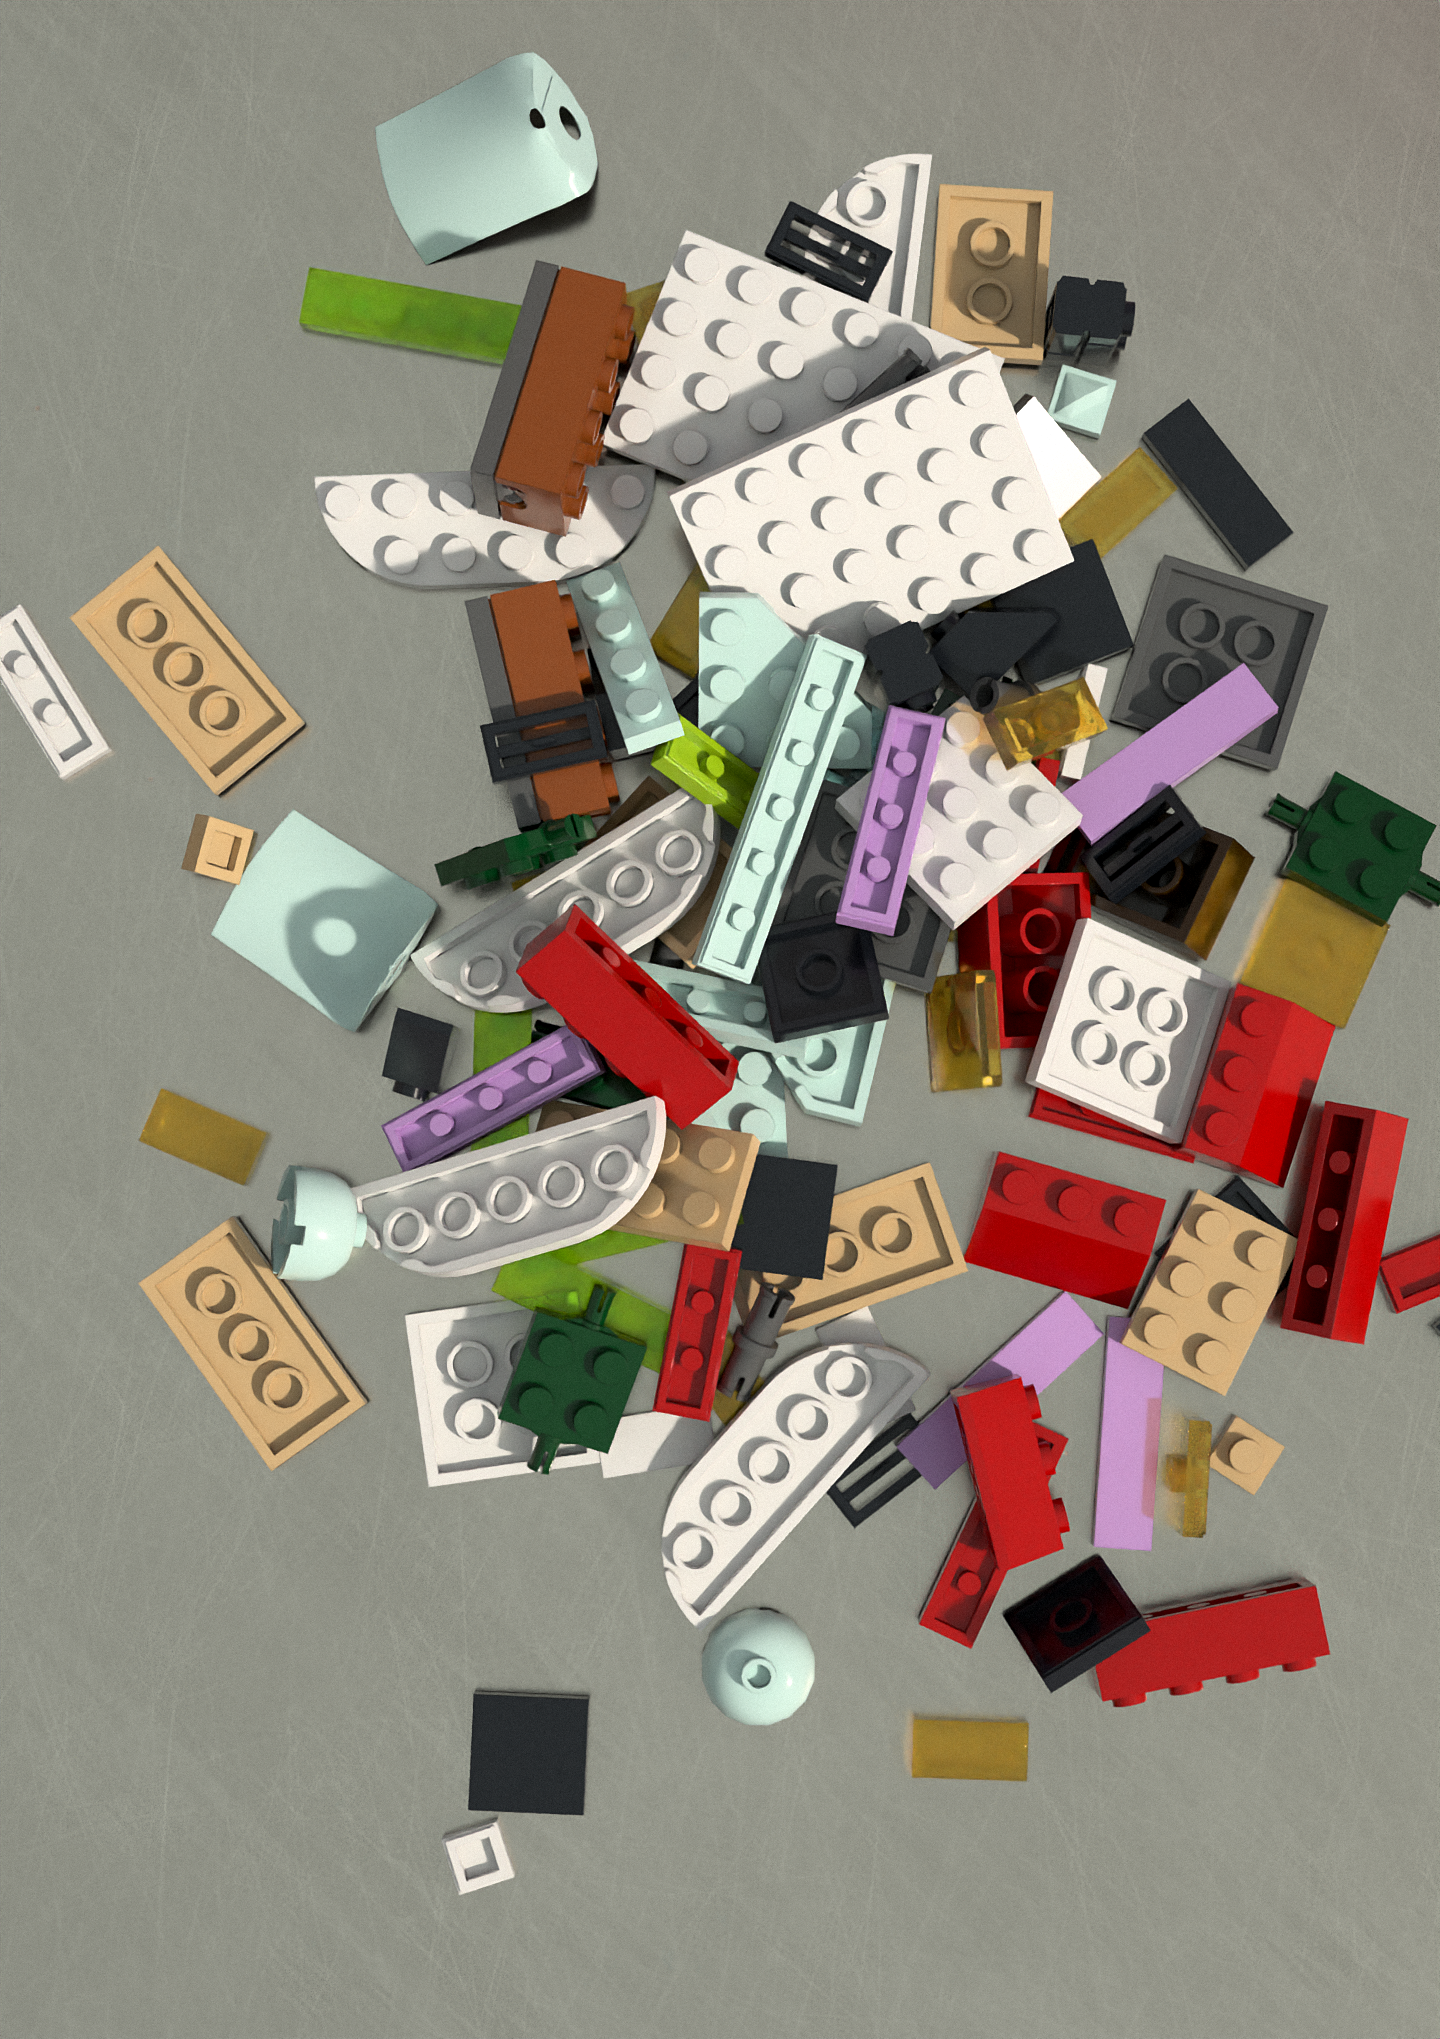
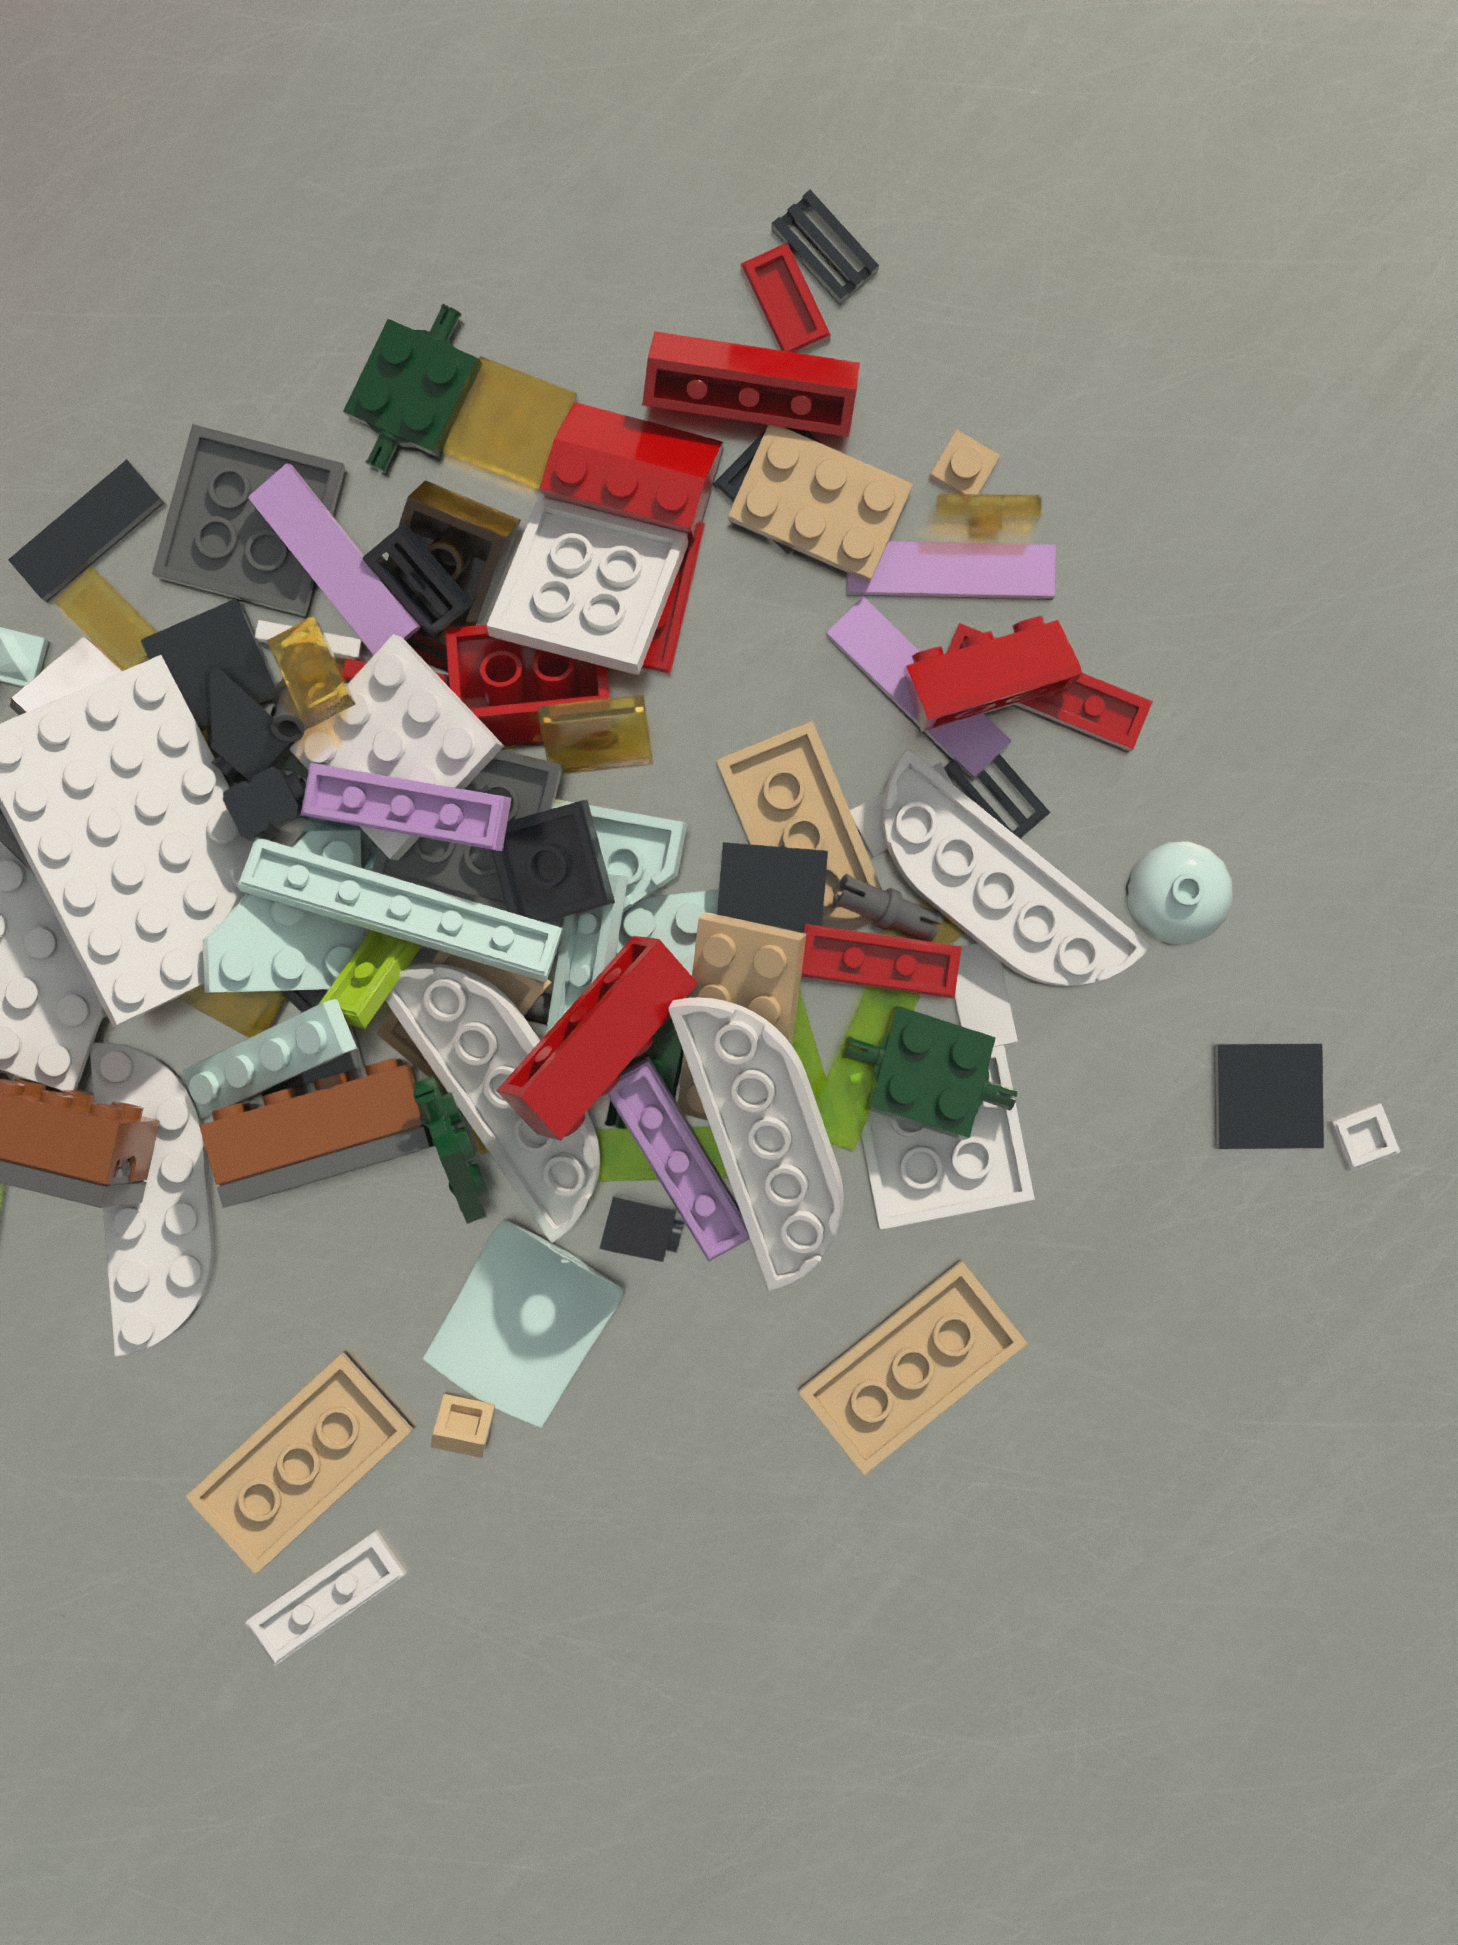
camera: 90 degrees left, 0 degrees up
clear yellow tile [139,1088,269,1186] -> none
light aqua cylinder [271,1165,367,1281] -> none
black tile [480,700,608,785] -> none
clear yellow tile [911,1716,1029,1781] -> none
red slope [963,1151,1166,1309] -> none
black tile [1003,1555,1151,1693] -> none
red brick [1091,1579,1330,1707] -> none

